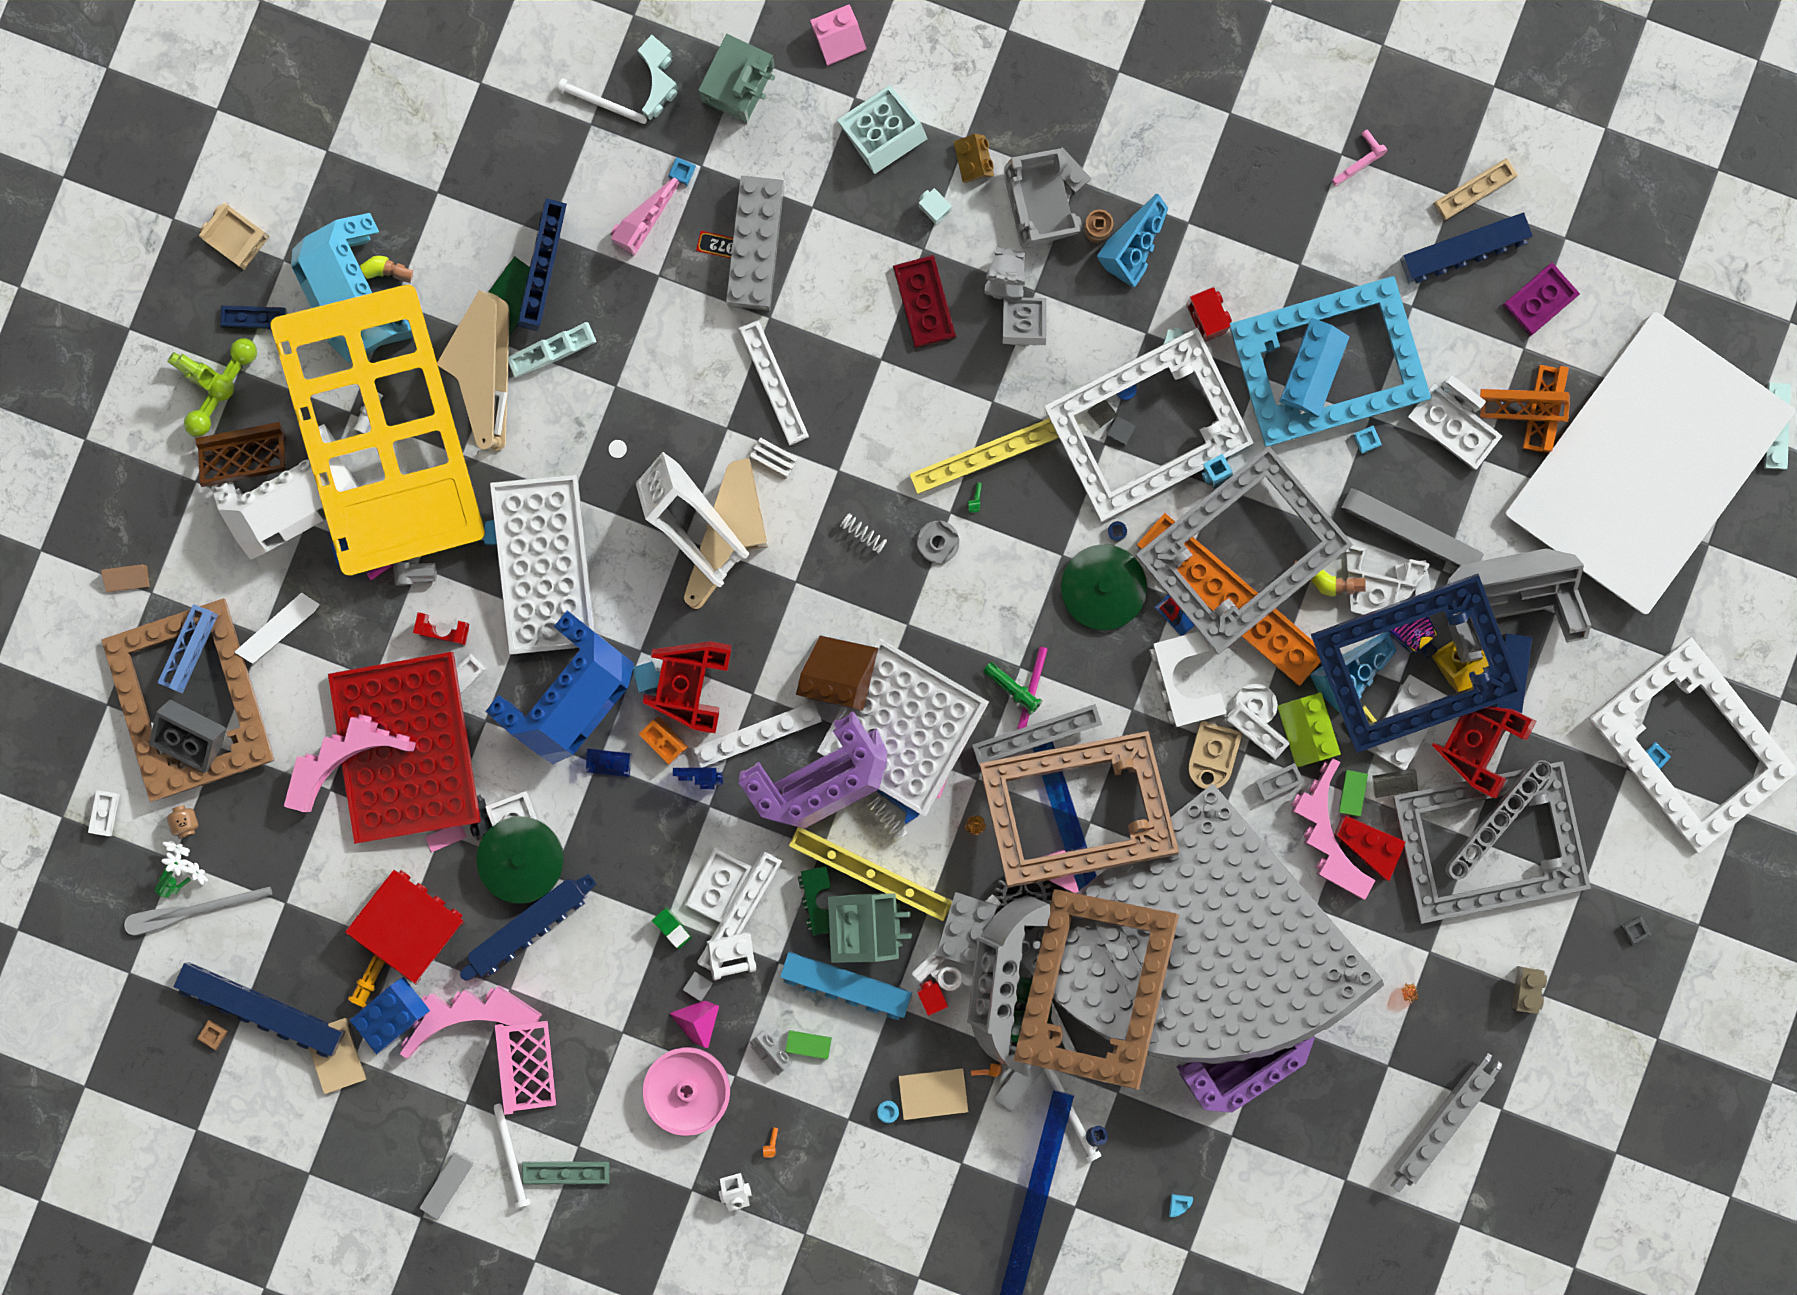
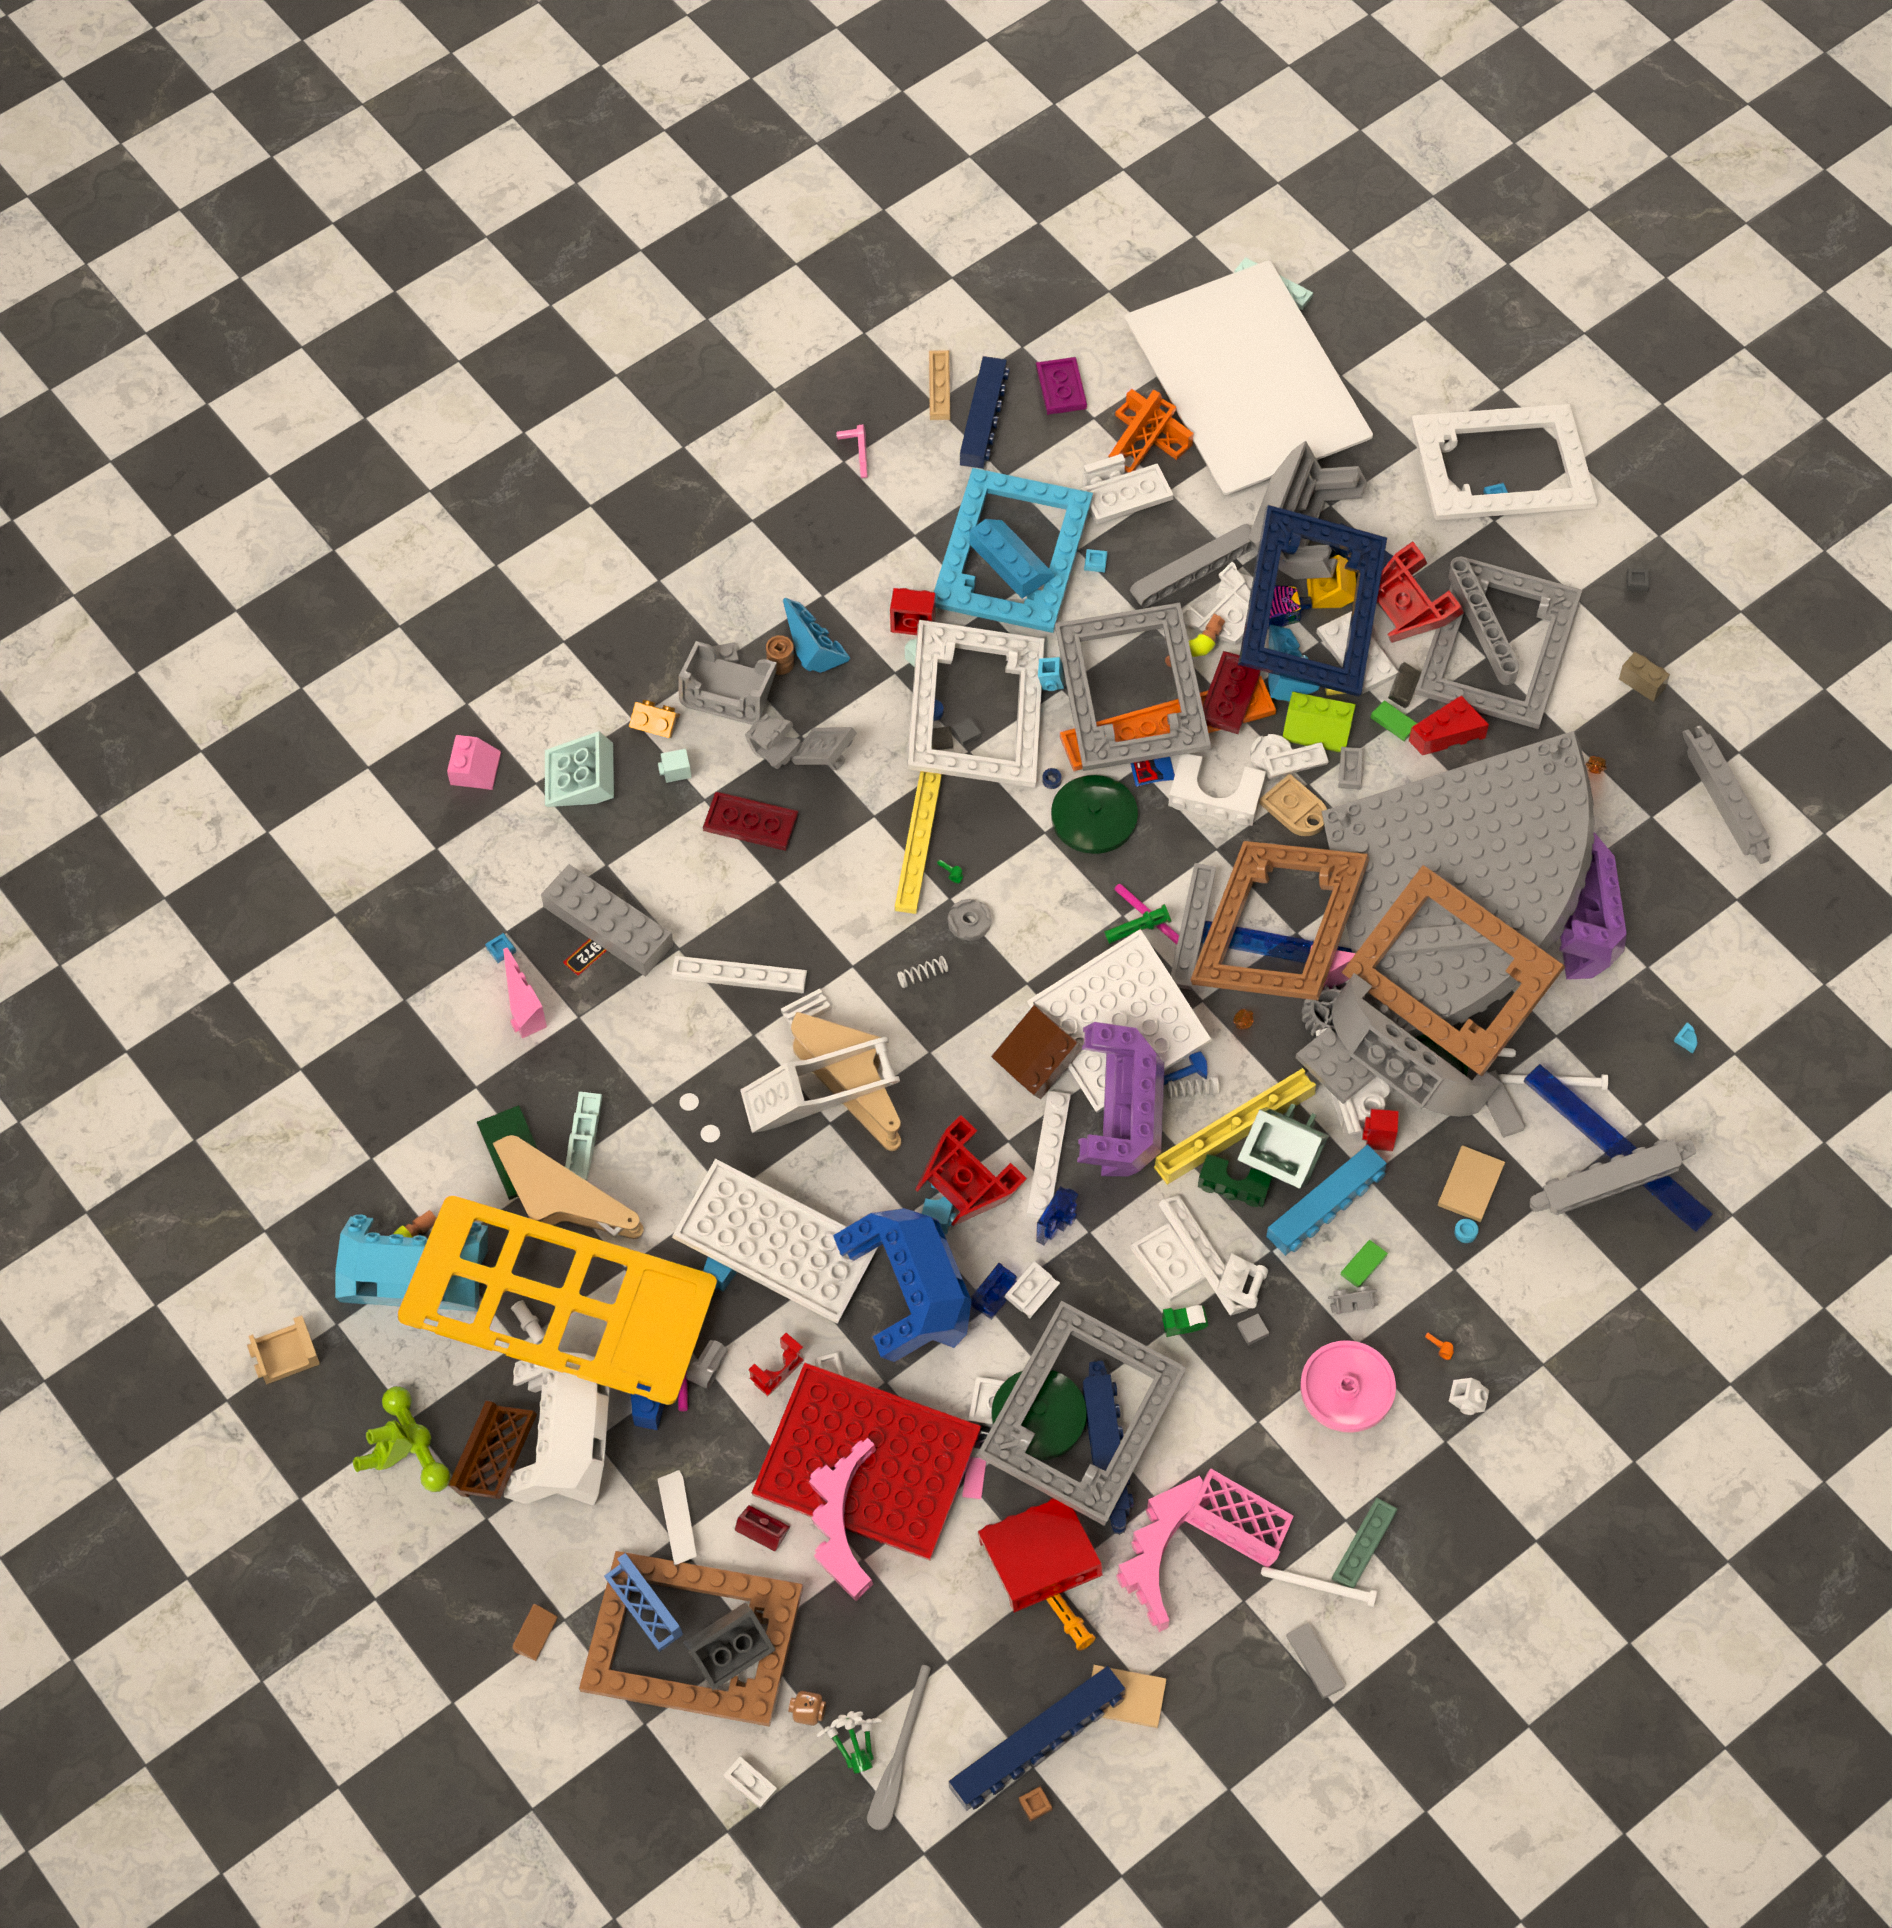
camera: 65 degrees left, 25 degrees down
dark blue tile [220,305,286,329] -> none
blue brick [350,977,430,1055] -> none
dark blue brick [517,198,567,332] -> none
white bar [557,78,648,124] -> none
light aqua arch [638,35,678,120] -> none
orange hinge [639,717,689,765] -> none
dark pink slope [669,1001,719,1048] -> none
sand green piece [698,33,775,123] -> none
orange hand [971,1063,1002,1077] -> none
dark blue bush [1086,1125,1108,1147] -> none
bright pink arch [1291,758,1375,900] -> none
none -> white sticker [680,1093,699,1111]
none -> dark red slope [735,1505,790,1551]
none -> light grey plate [977,1301,1186,1526]
none -> white plate [1004,1261,1060,1319]
none -> dark red tile [1203,651,1262,735]
none -> light grey hinge [1530,1139,1696,1215]

